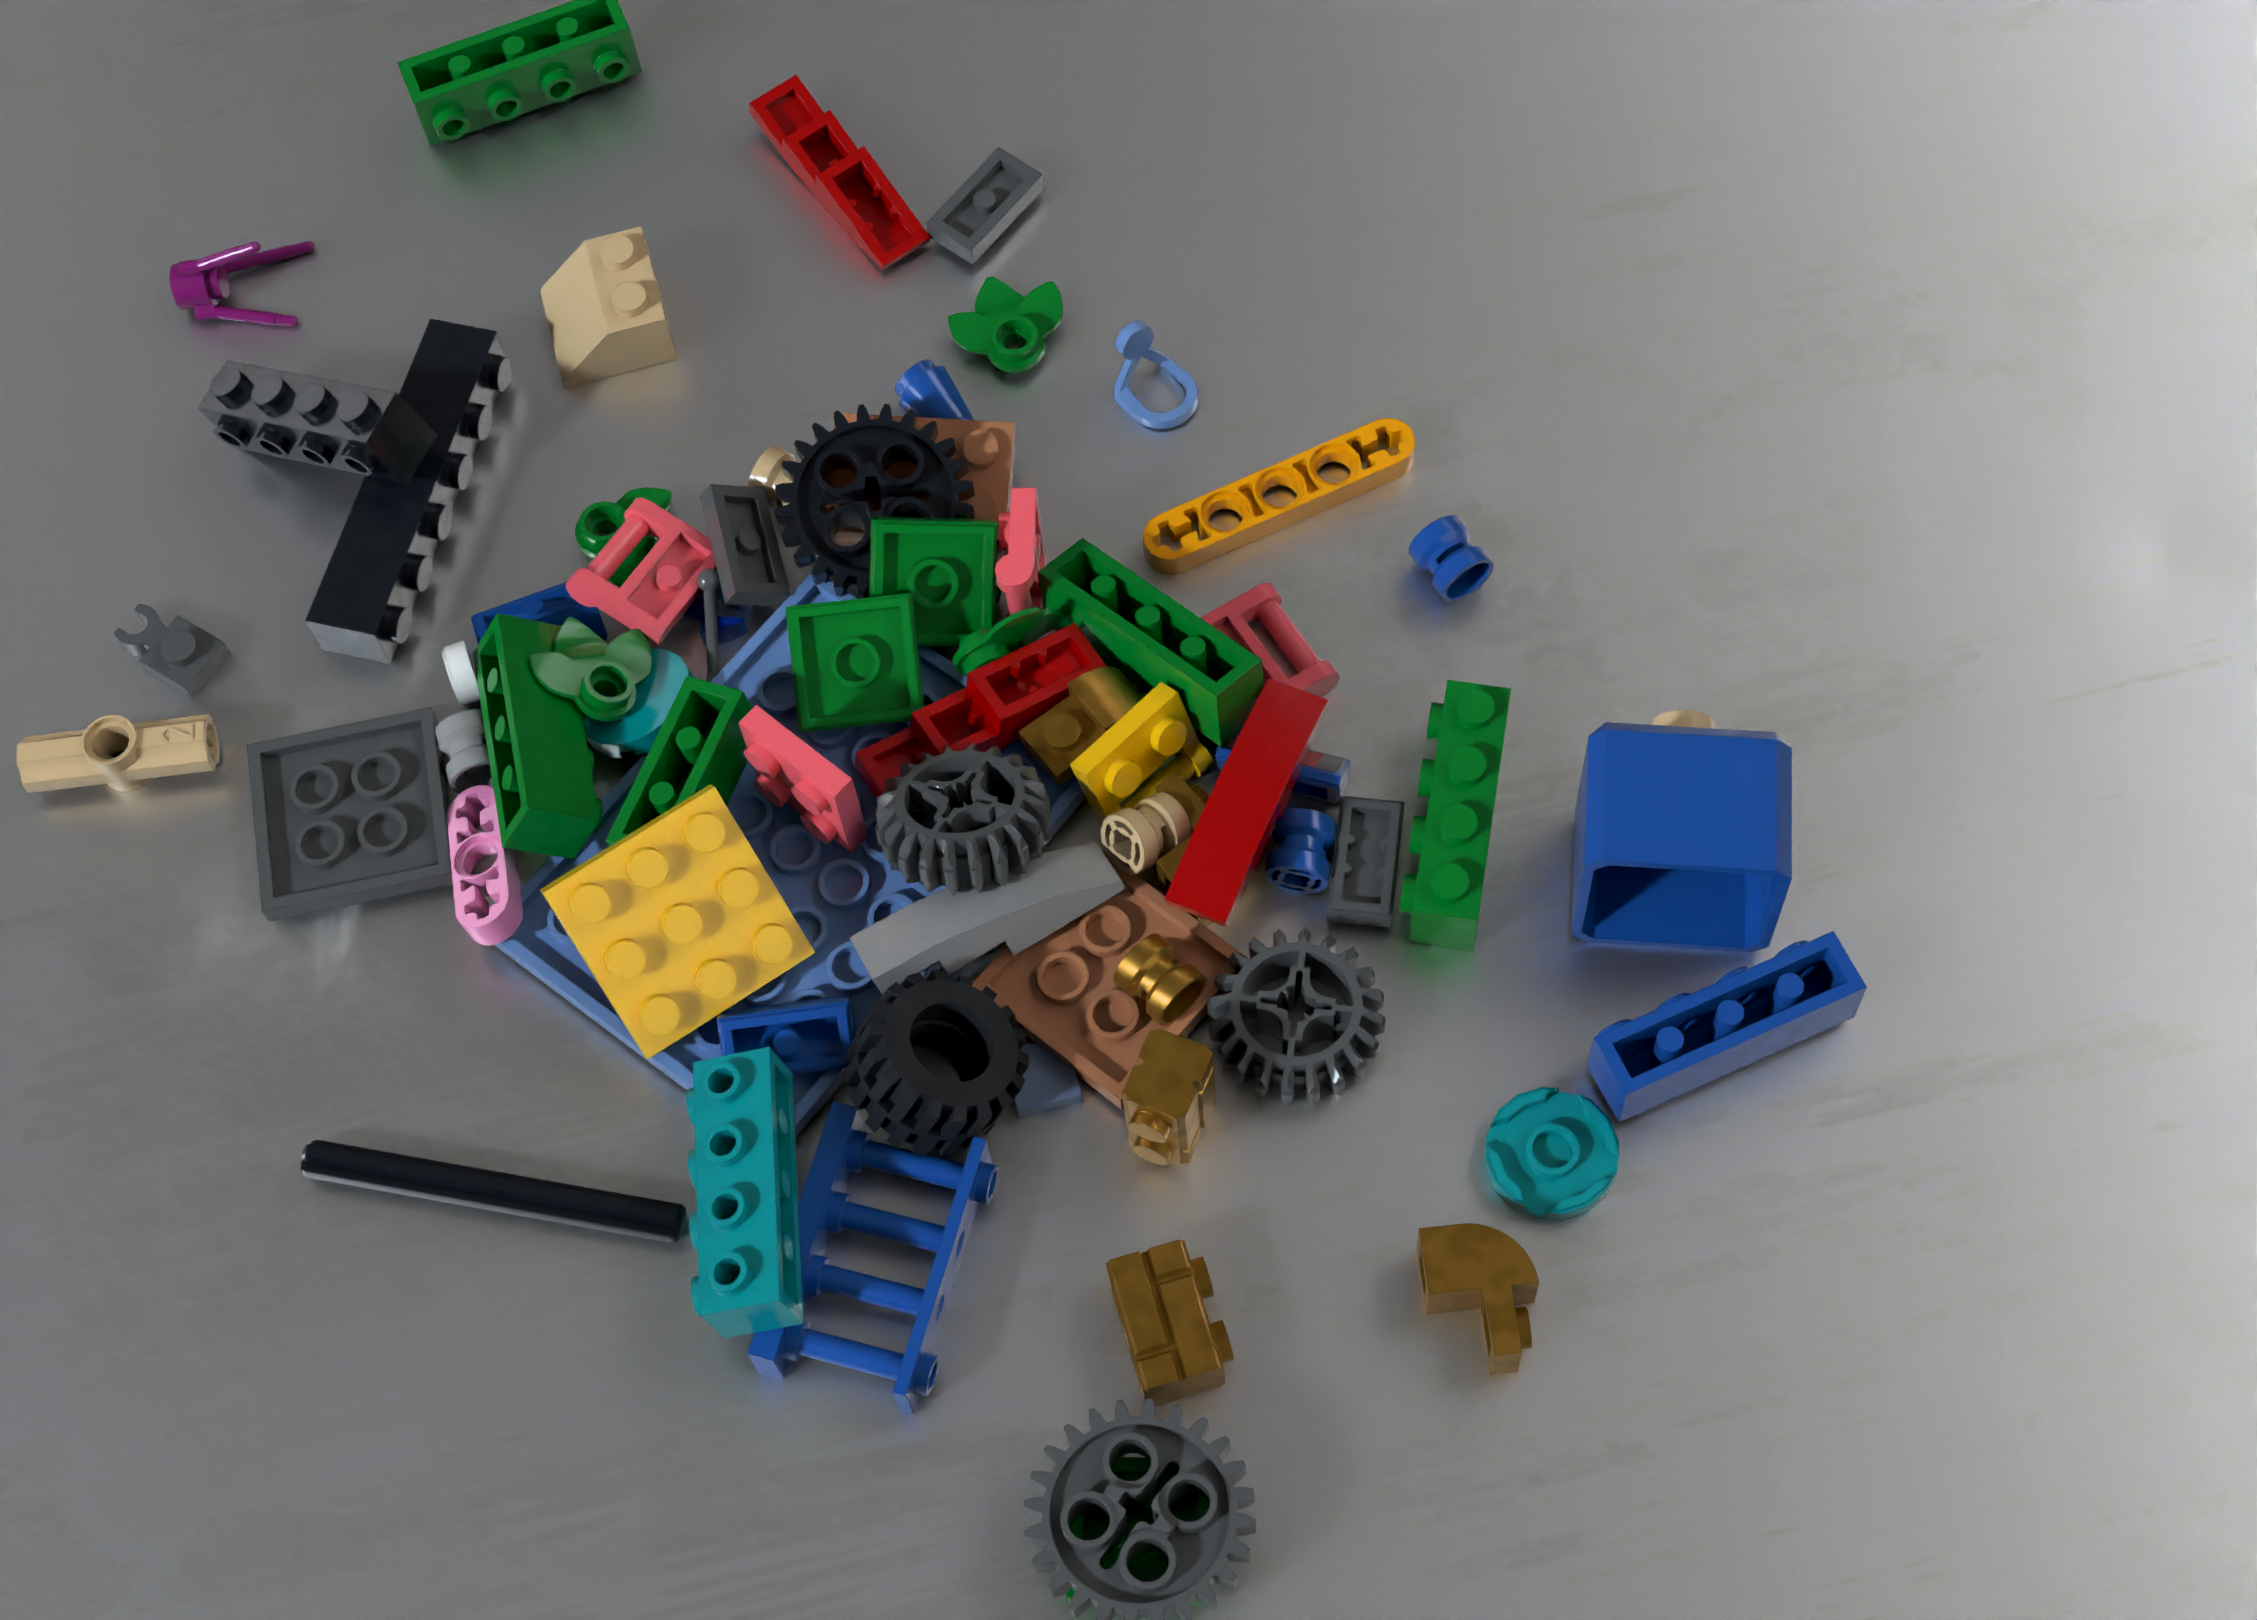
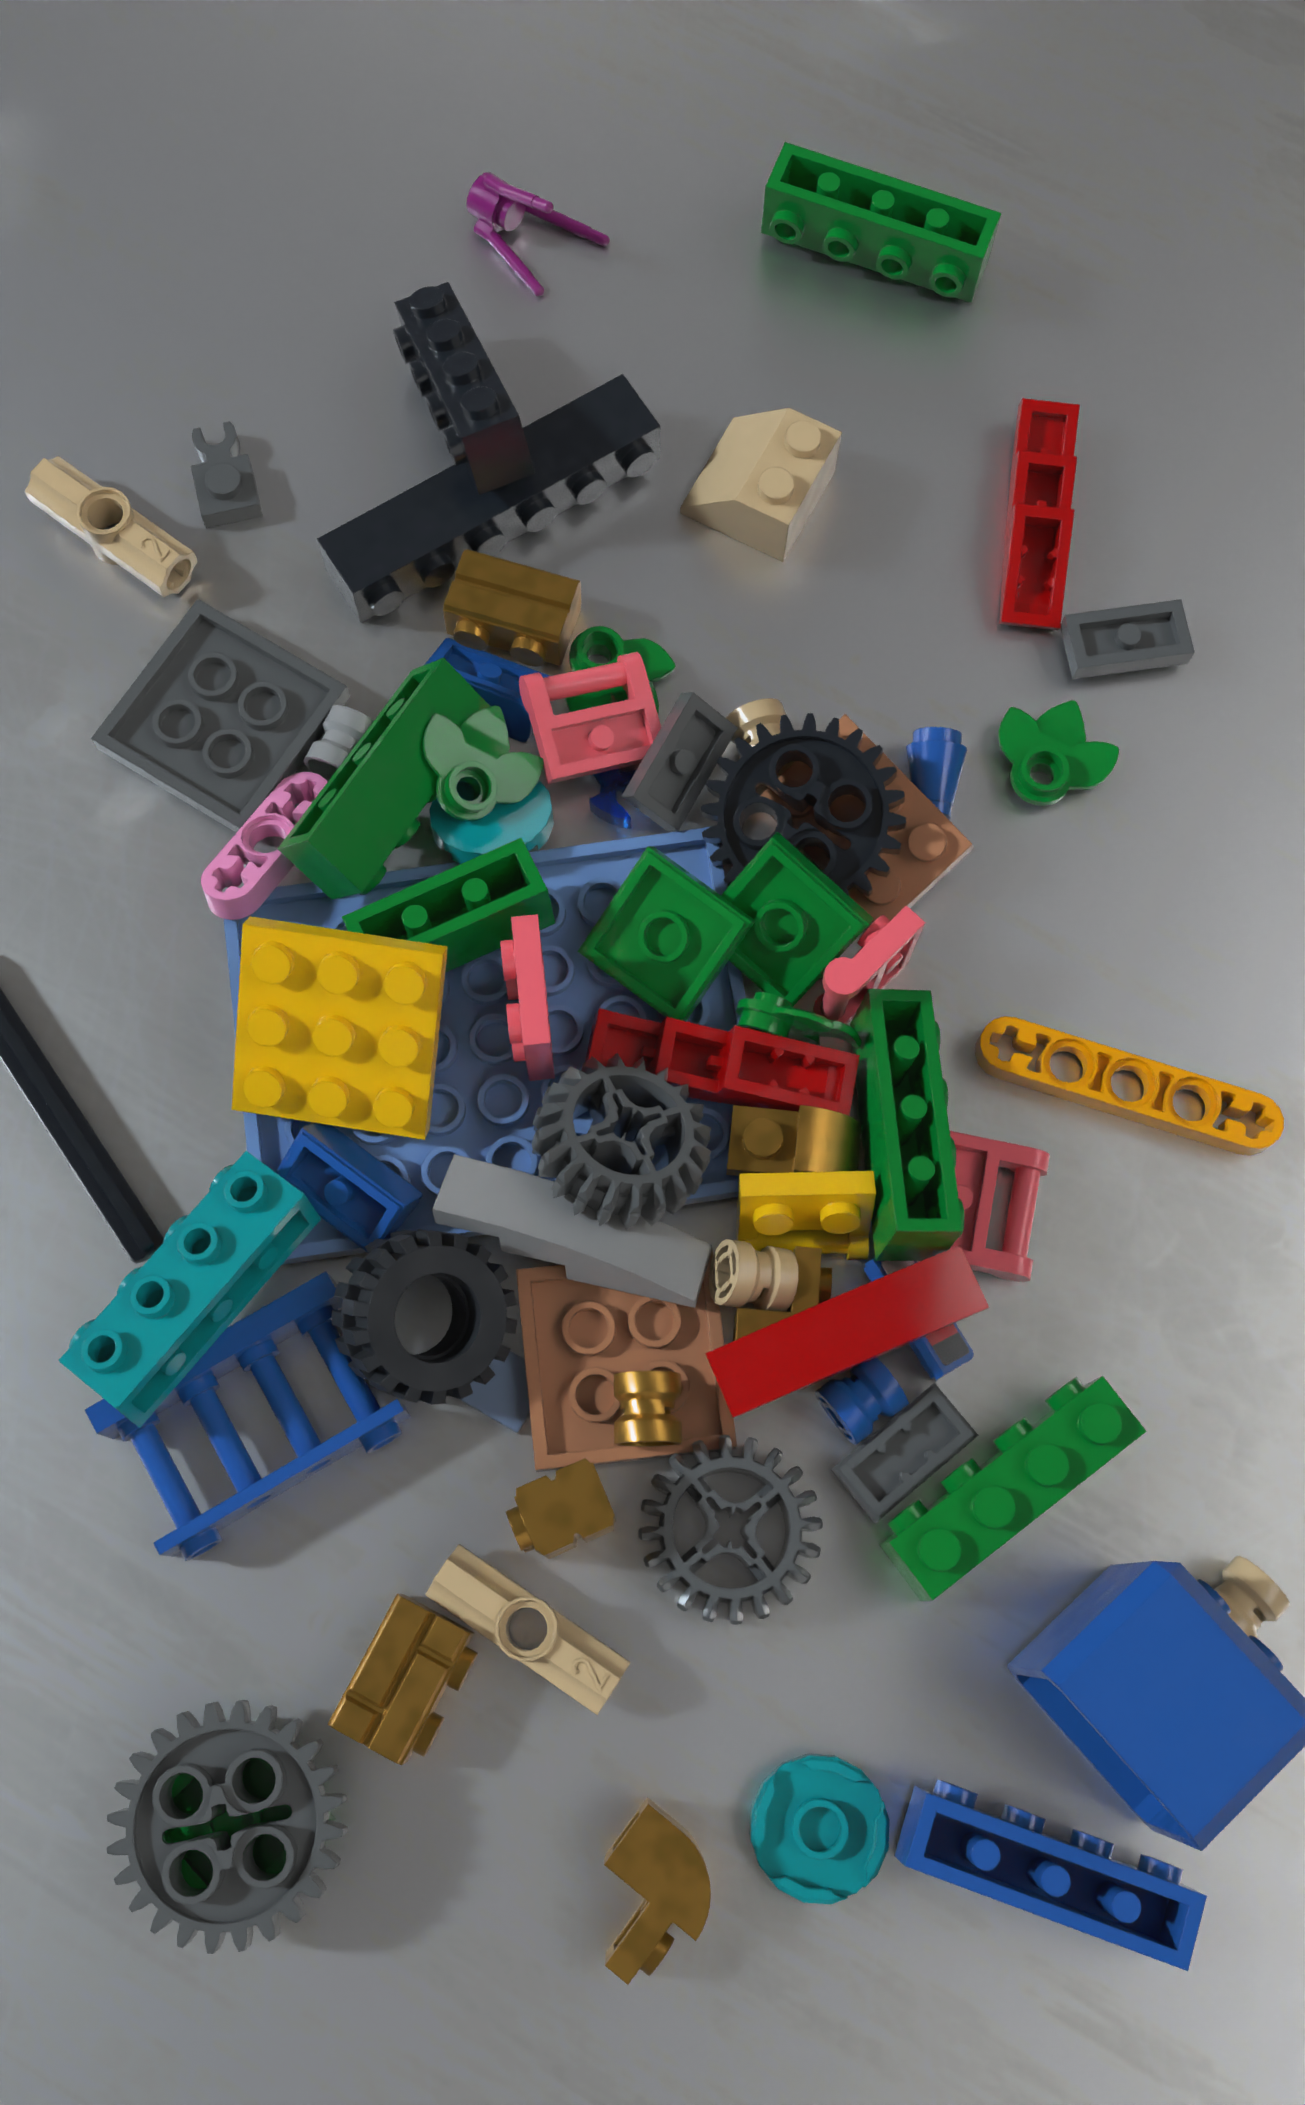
camera: 35 degrees right, 10 degrees up
white tile [442,640,480,705] -> none
dark grey hinge [697,568,720,682] -> none
medium blue piece [1113,320,1199,429] -> none
blue wheel [1409,515,1494,602] -> none
none -> tan piece [425,1544,631,1715]
none -> pearl gold brick [443,549,581,667]

